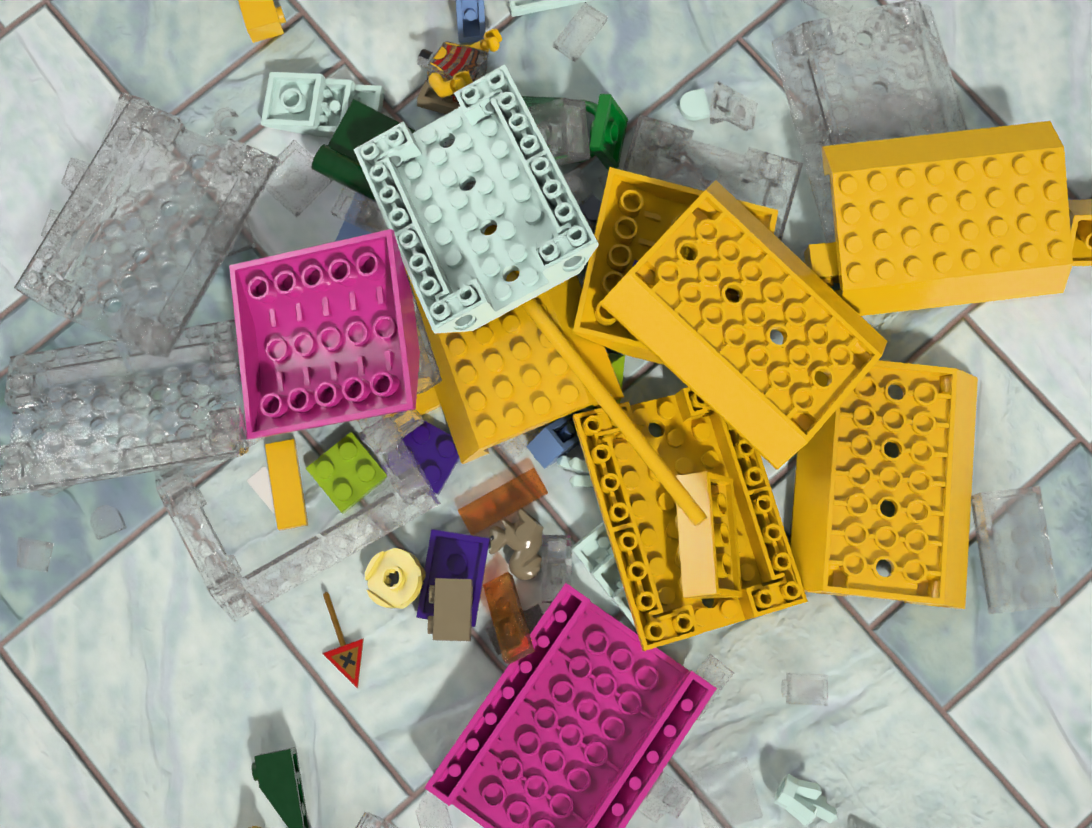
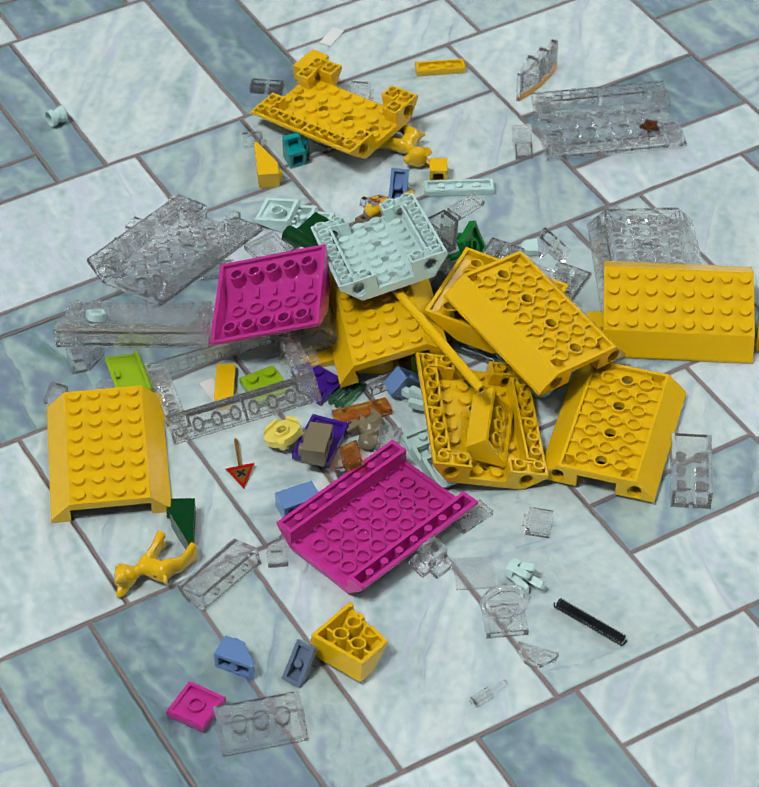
camera: 10 degrees right, 35 degrees down
none -> yellow slope [47,385,171,523]
none -> light aqua tile [85,309,106,322]
none -> lime door [105,350,152,391]
none -> medium blue brick [275,481,318,518]
none -> clear green tile [328,382,366,411]

